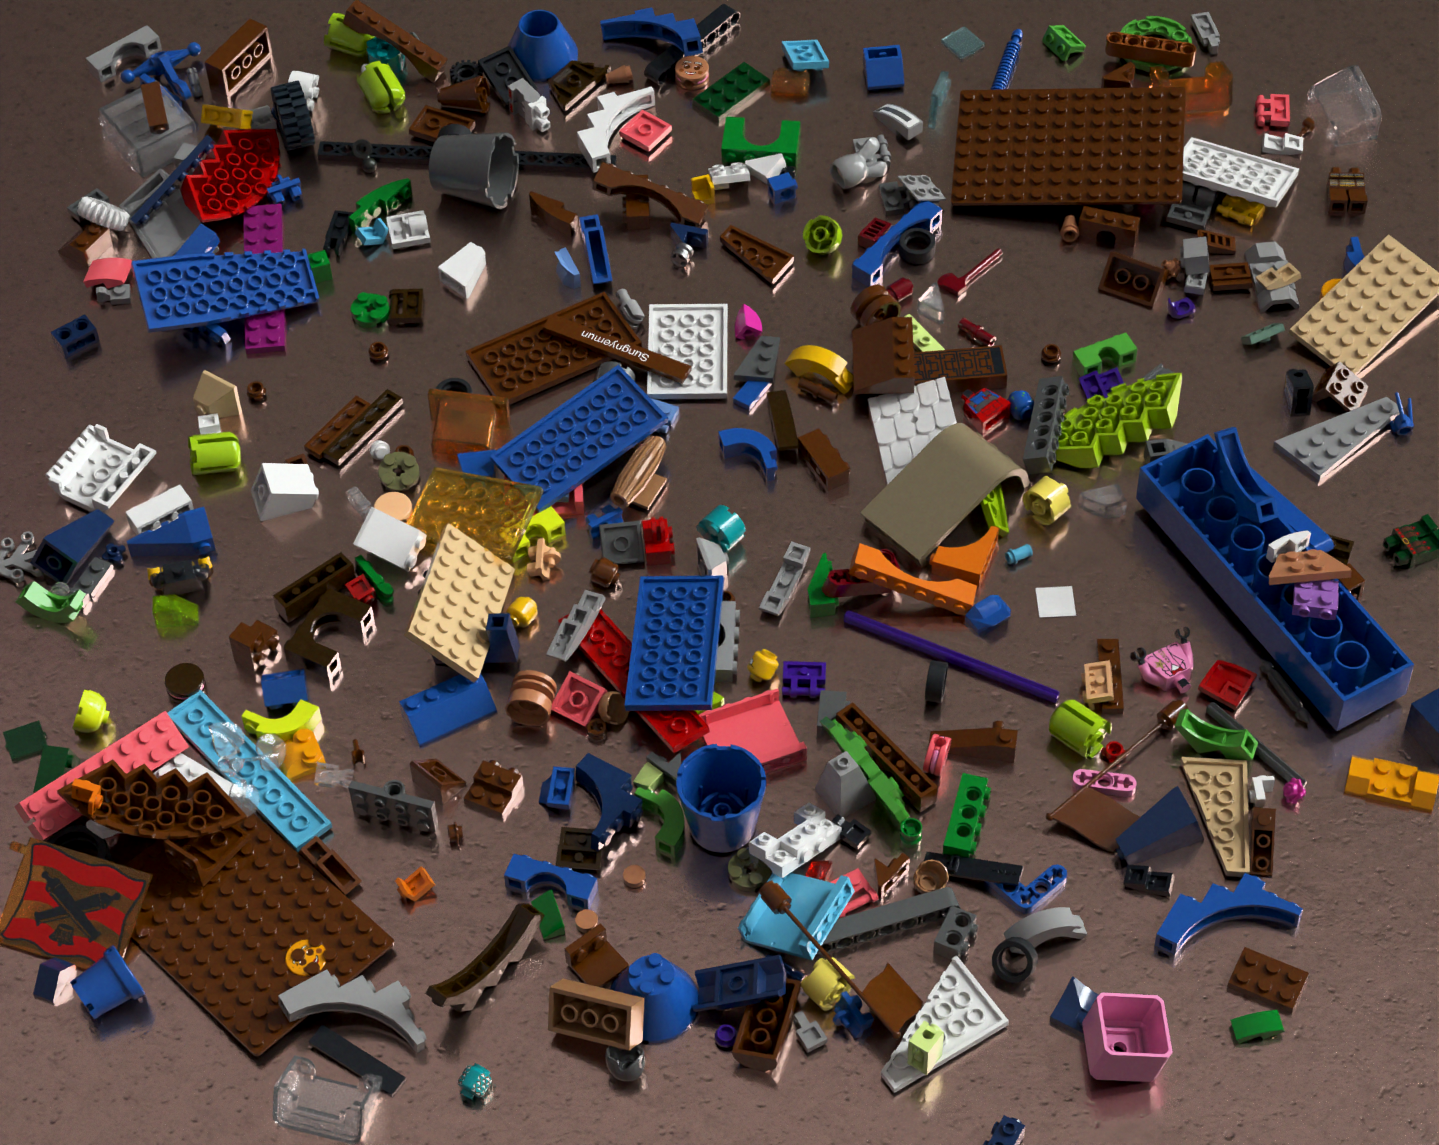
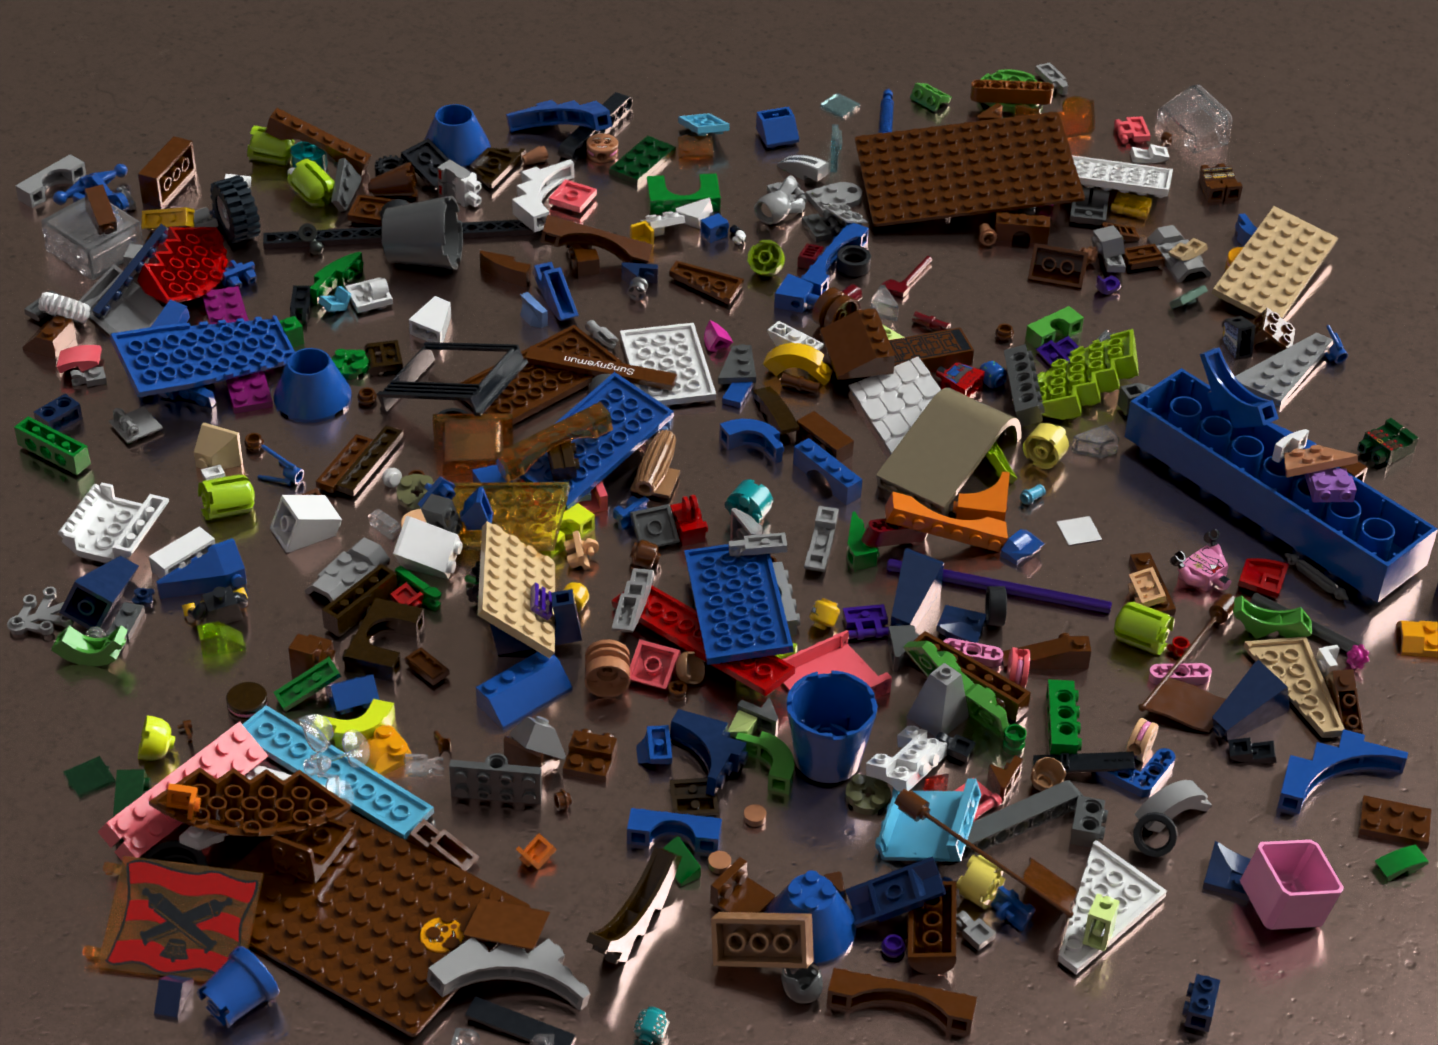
camera: 15 degrees left, 10 degrees down
none -> green brick [14,416,91,475]
none -> light grey hinge [109,406,163,443]
none -> reddish brown piece [177,719,193,743]
none -> blue plant [257,445,304,486]
none -> blue cone [273,348,352,423]
none -> green plate [273,657,342,712]
none -> light grey piece [305,537,390,602]
none -> dark grey wing [331,158,362,212]
none -> black piece [377,342,528,416]
none -> reddish brown plate [404,647,450,685]
none -> blue hips [418,476,456,508]
none -> dark grey brick [421,494,463,534]
none -> blue slope [460,487,494,530]
none -> reddish brown piece [463,898,550,950]
none -> clear orange arch [495,402,613,482]
none -> light grey slope [510,716,566,760]
none -> dark purple tile [530,582,553,620]
none -> dark brown brick [546,435,580,482]
none -> light grey hinge [728,533,787,556]
none -> white arm [729,225,746,245]
none -> white slope [767,321,824,350]
none -> blue torso [774,274,819,313]
none -> blue arch [793,438,863,505]
none -> light grey plate [806,182,862,216]
none -> reddish brown slope [824,871,847,902]
none -> reddish brown arch [827,968,977,1035]
none -> dark blue slope [890,548,944,629]
none -> dark blue plate [936,605,986,643]
none -> bright pink beam [943,638,1003,668]
none -> light nougat head [1125,718,1158,762]

